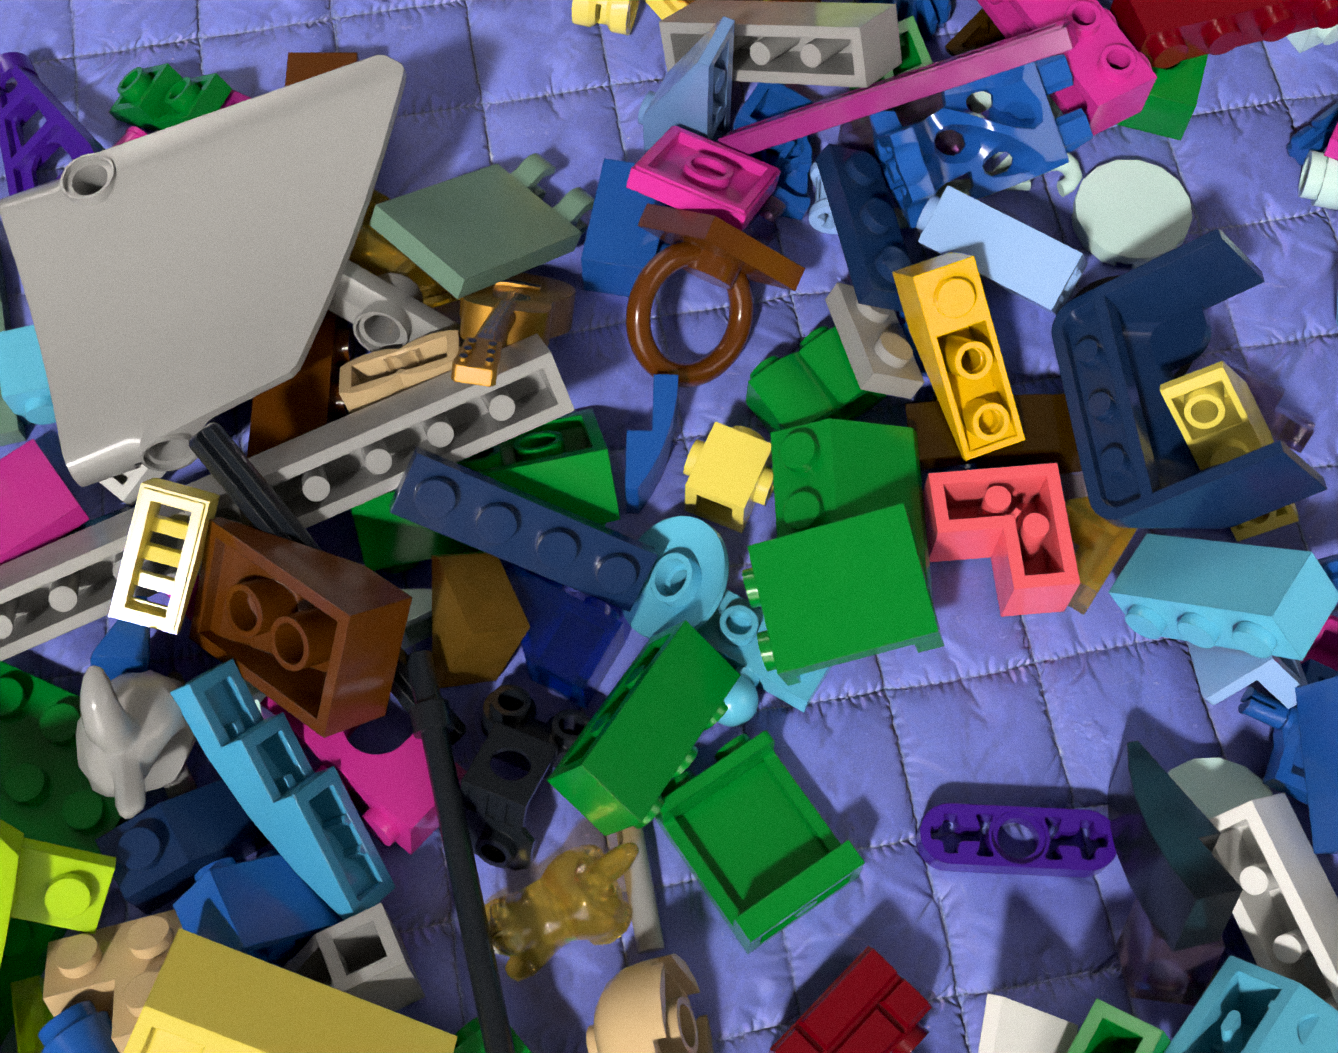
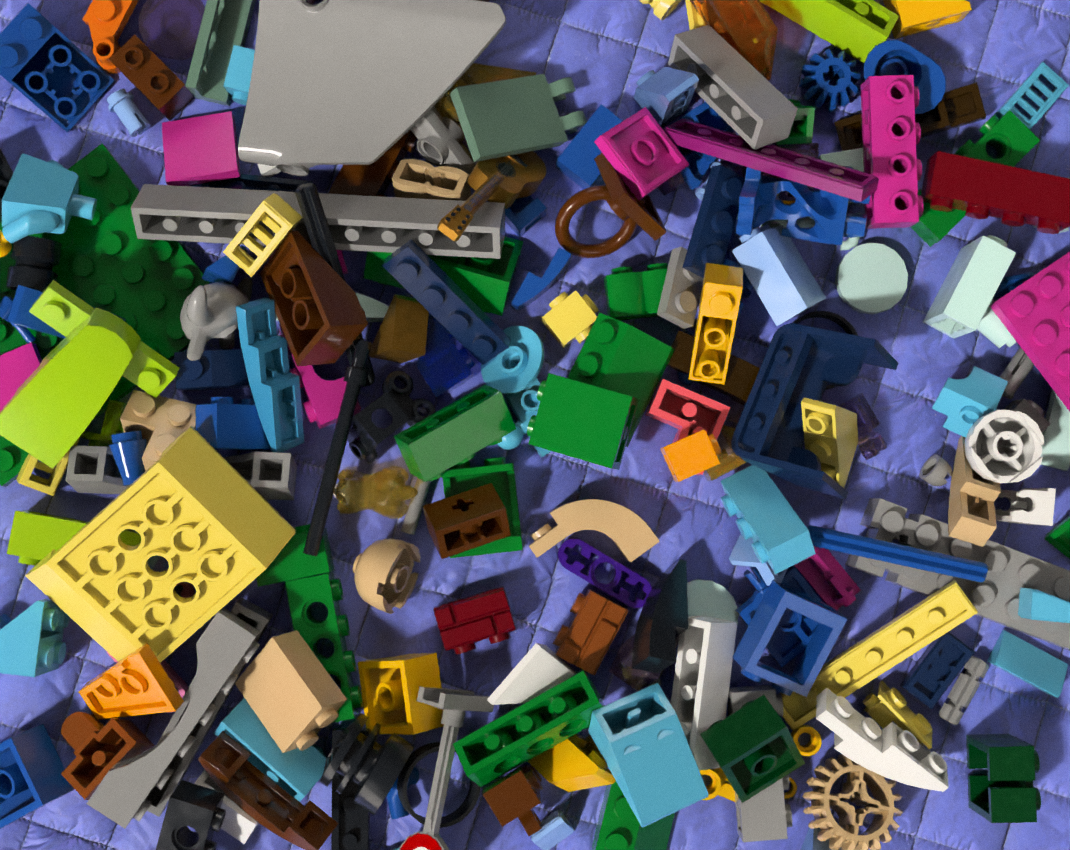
camera: 20 degrees right, 20 degrees up
none -> reddish brown brick [423,483,511,559]
none -> blue panel [505,196,547,238]
none -> tan arch [529,499,660,563]
none -> dark orange brick [552,589,628,676]
none -> light orange brick [660,429,722,482]
none -> light aqua brick [923,235,1016,339]

